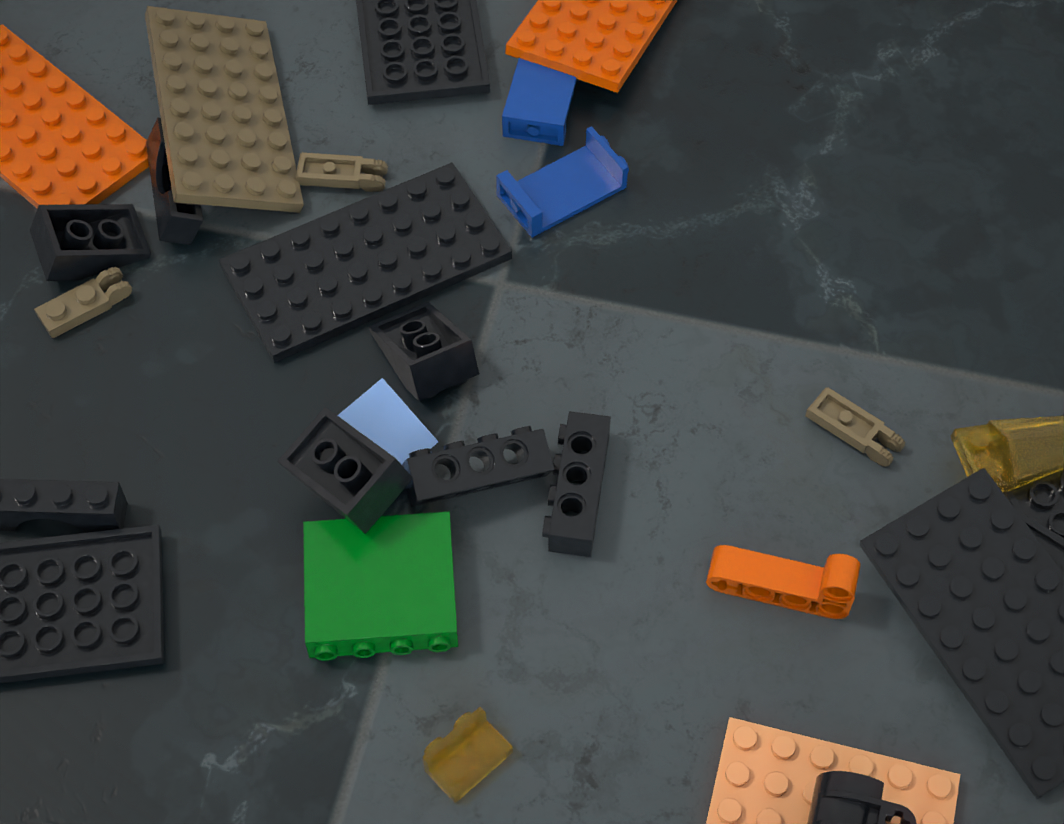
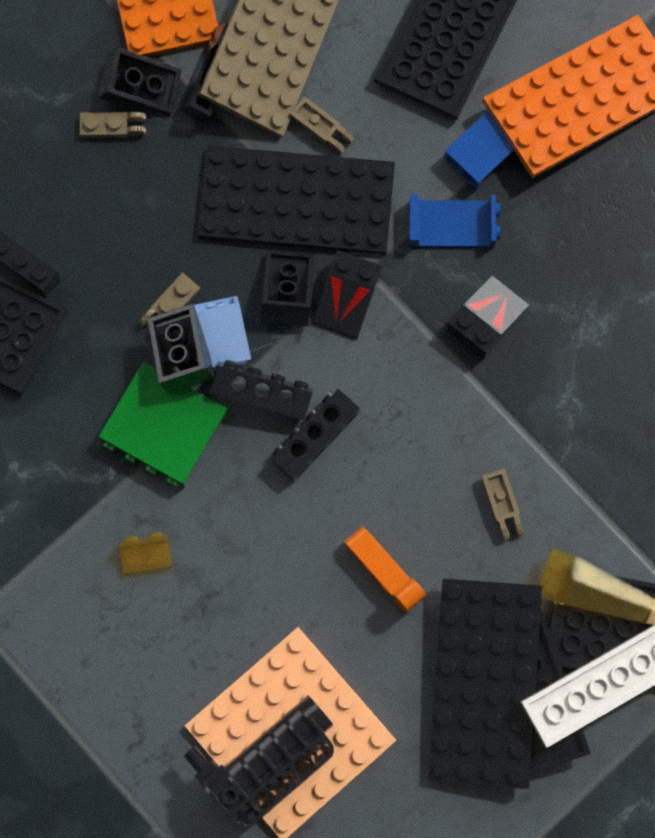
camera: 35 degrees right, 20 degrees up
none -> dark tan hinge [140,272,201,326]
none -> black slope [313,250,383,339]
none -> black slope [447,276,529,359]

